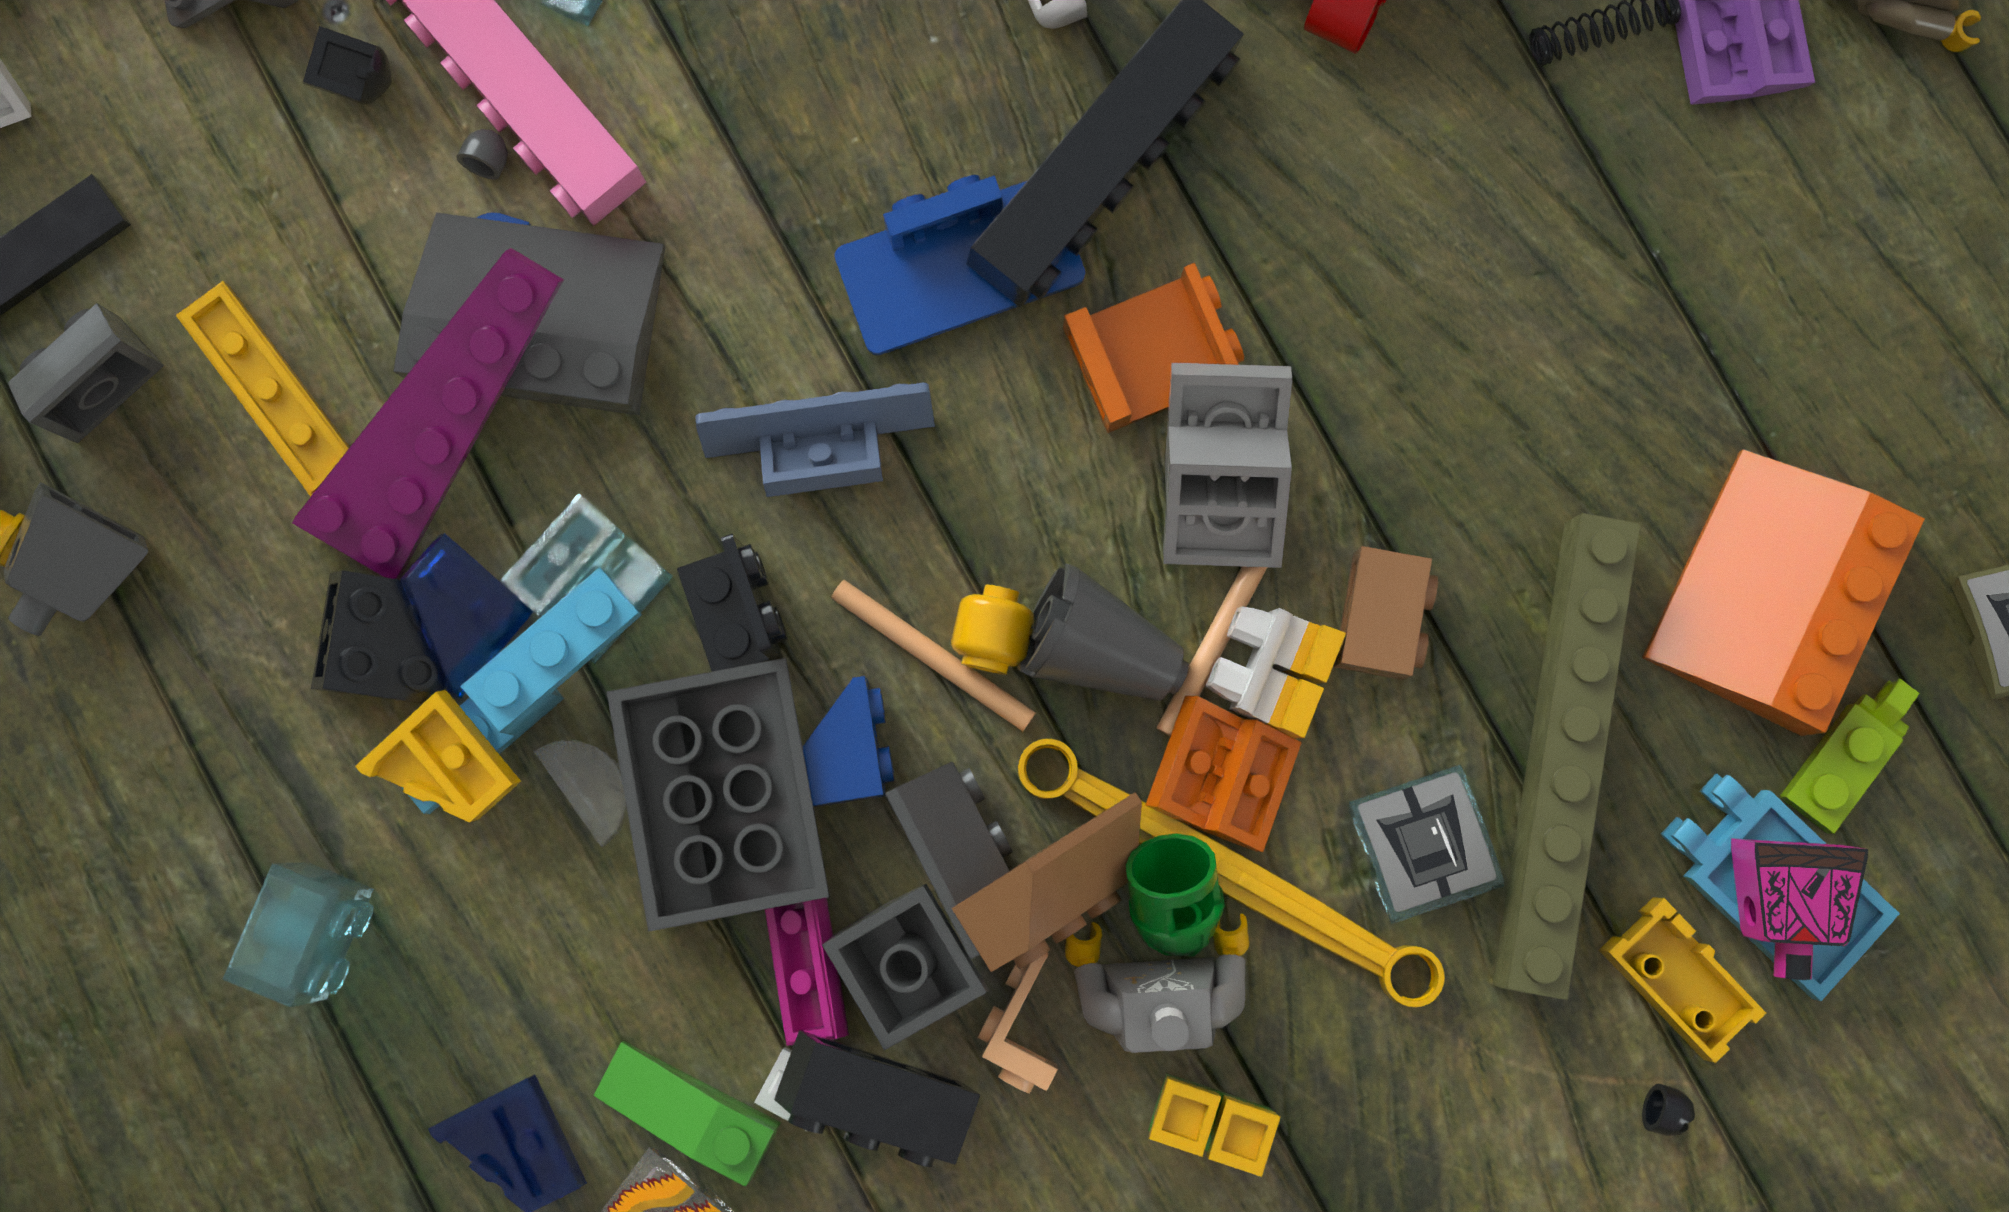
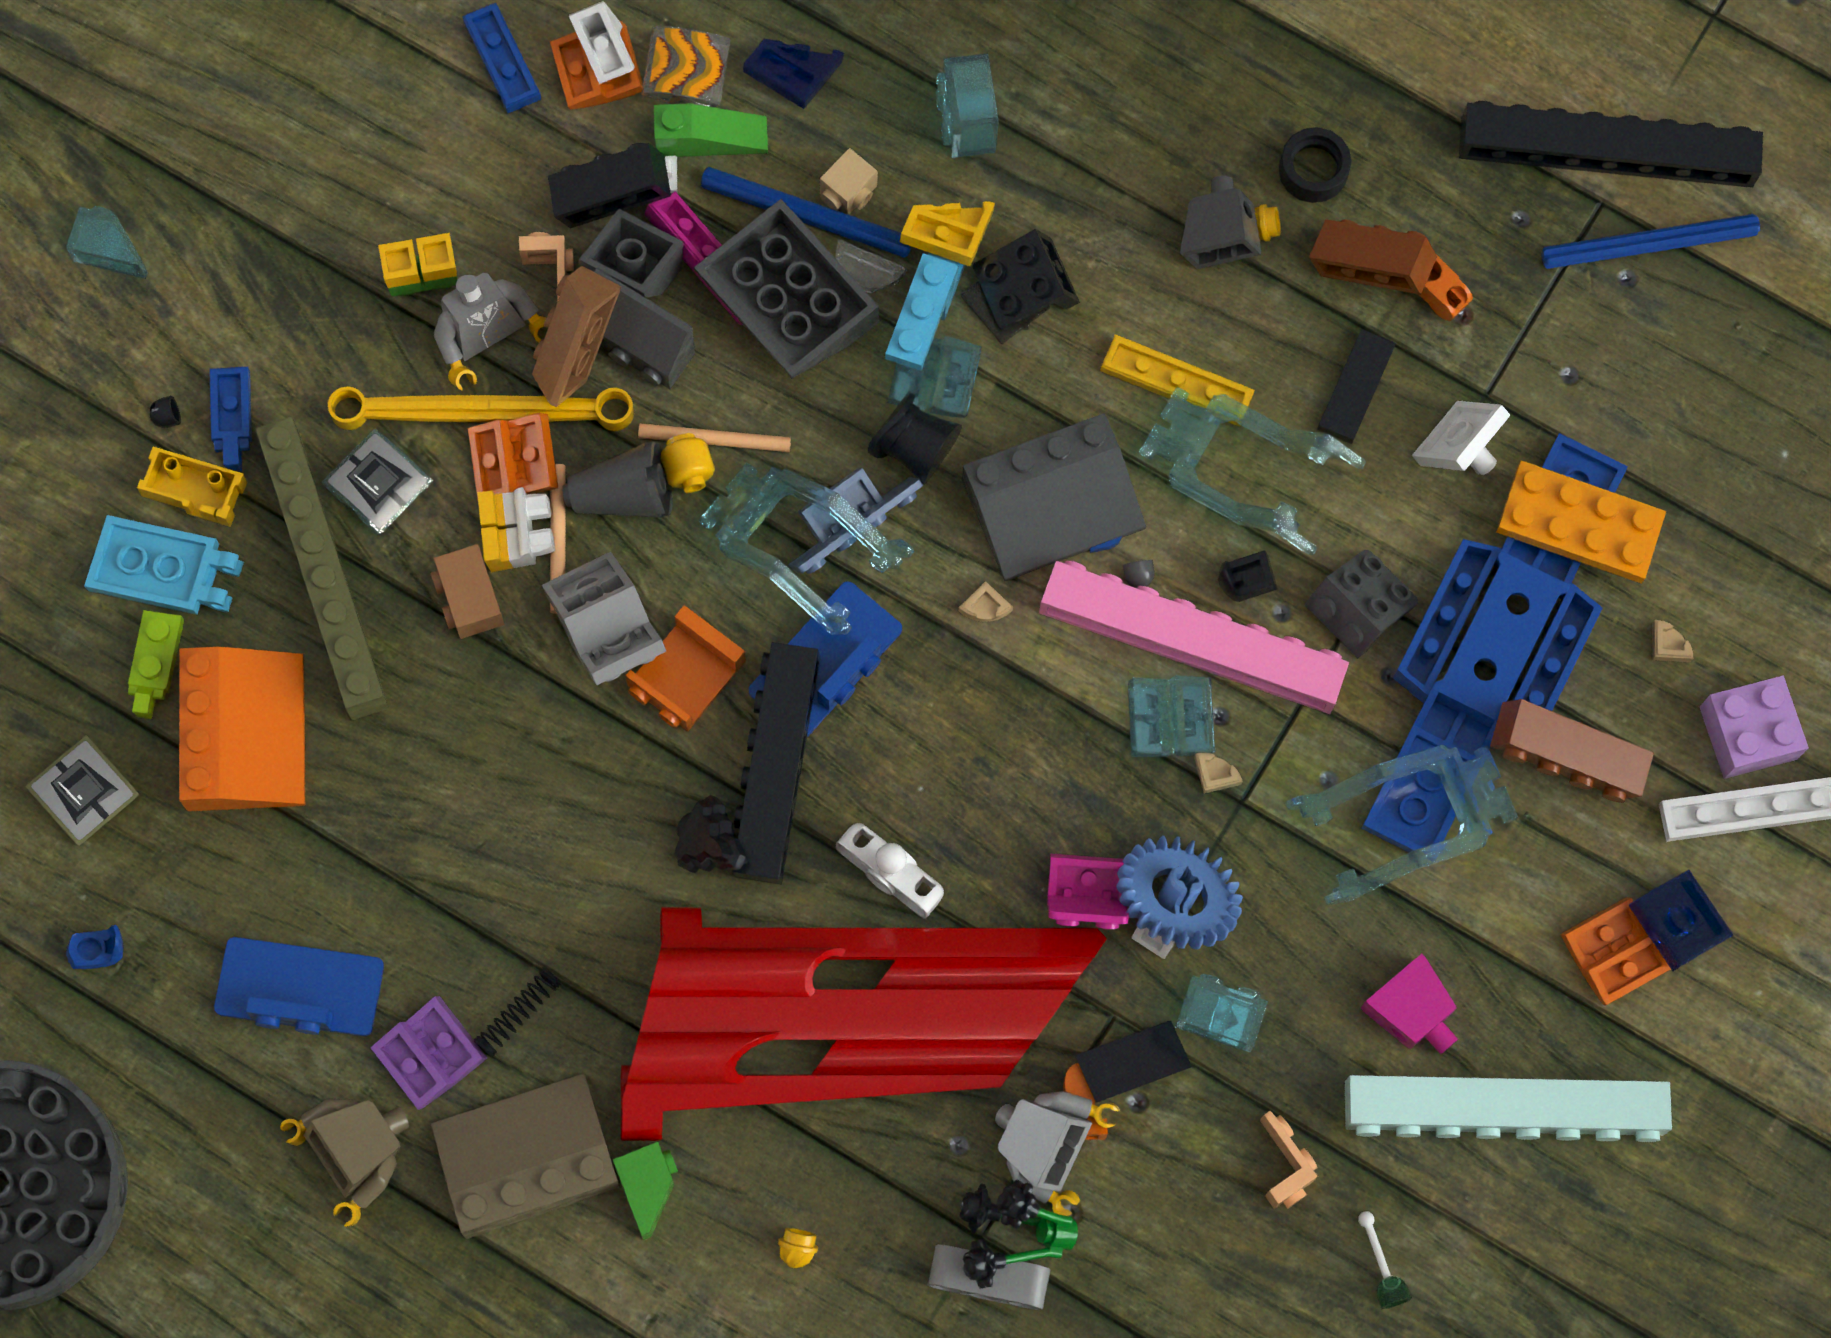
camera: 145 degrees right, 10 degrees down
dark grey slope [8,303,164,444] -> none
magenta wing [292,248,564,579] -> none
clear blue wing [400,533,534,698] -> none
black bracket [677,533,788,672] -> none
blue slope [803,676,895,807] -> none
green helmet [1126,833,1225,957] -> none
torso [1731,838,1868,980] -> none
none -> blue hinge [210,366,252,472]
none -> blue bracket [214,937,384,1036]
none -> black rock [674,795,747,873]
none -> clear light blue piece [699,463,915,634]
none -> blue axle [701,167,912,257]
none -> tan brick [820,148,878,215]
none -> black hat [868,391,962,485]
none -> tan tile [958,581,1013,622]
none -> clear light blue piece [1139,387,1366,555]

